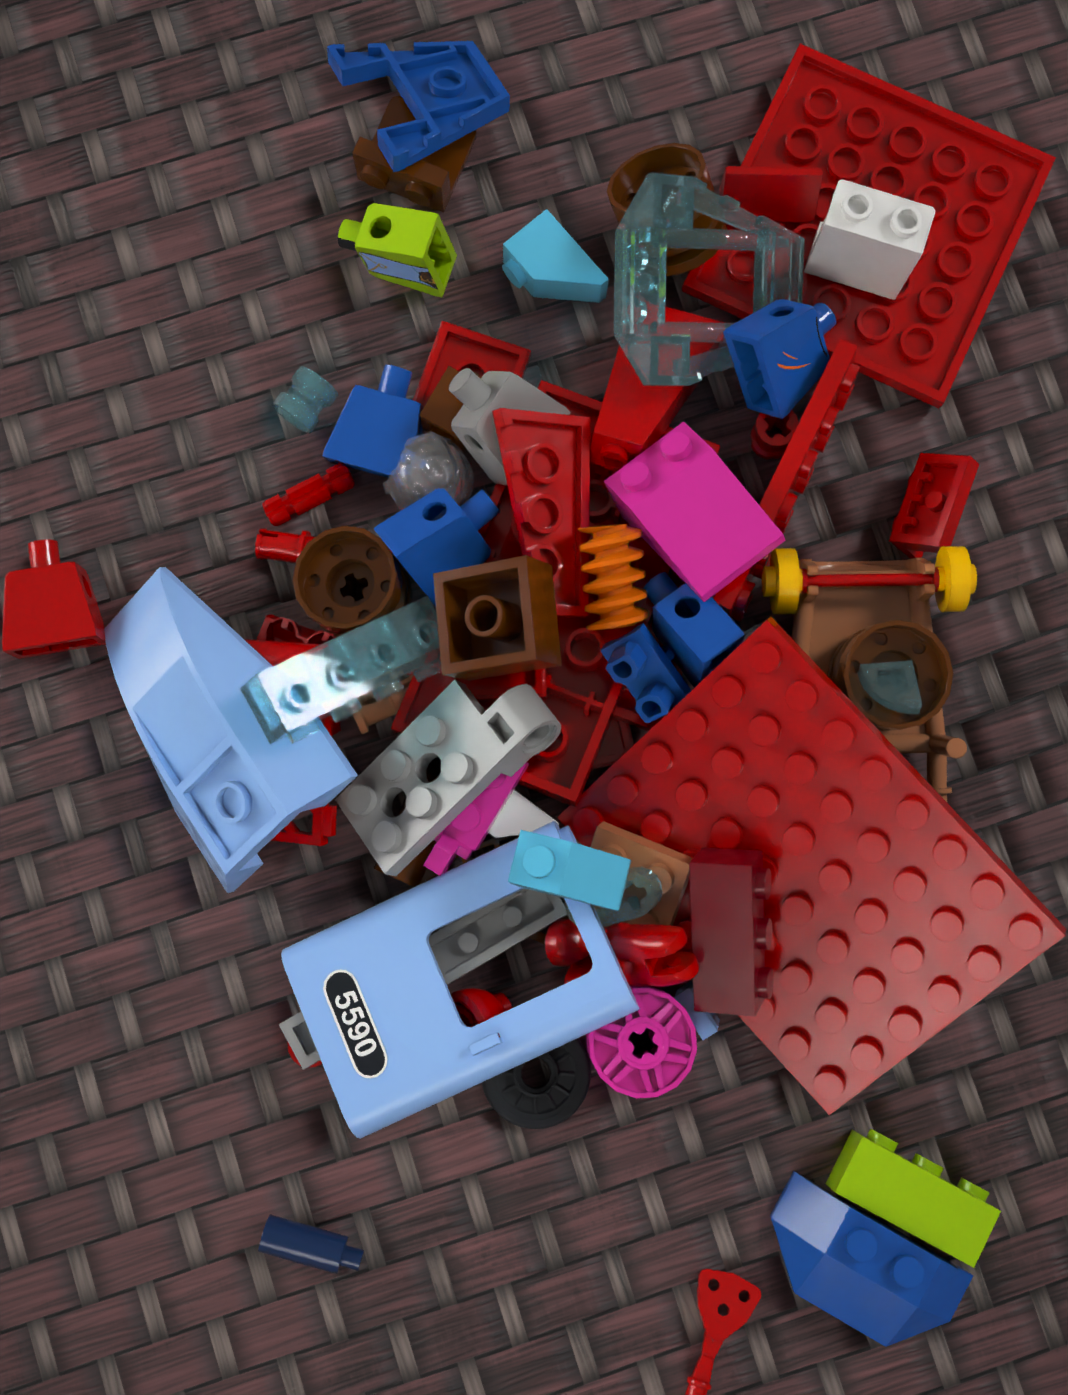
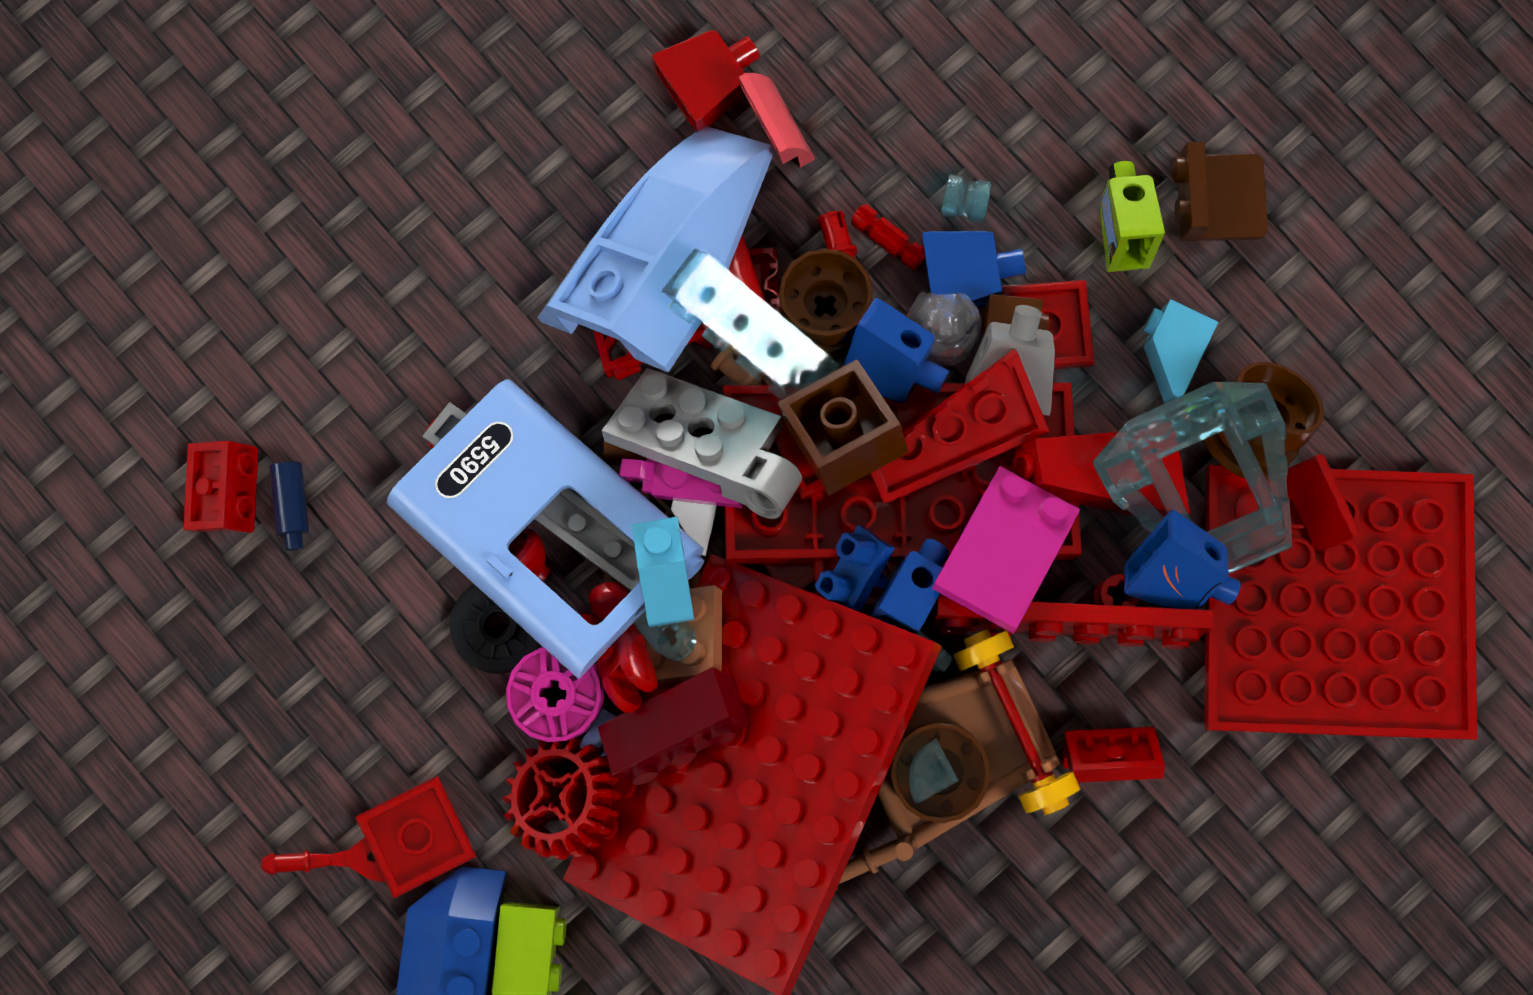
camera: 70 degrees right, 0 degrees up
blue wing [327,41,510,172] -> none
orange piece [578,524,649,630] -> none
white panel [804,179,935,300] -> none
none -> red bracket [183,441,258,533]
none -> red tile [355,776,477,899]
none -> red gear [501,737,623,860]
none -> coral slope [739,73,815,168]

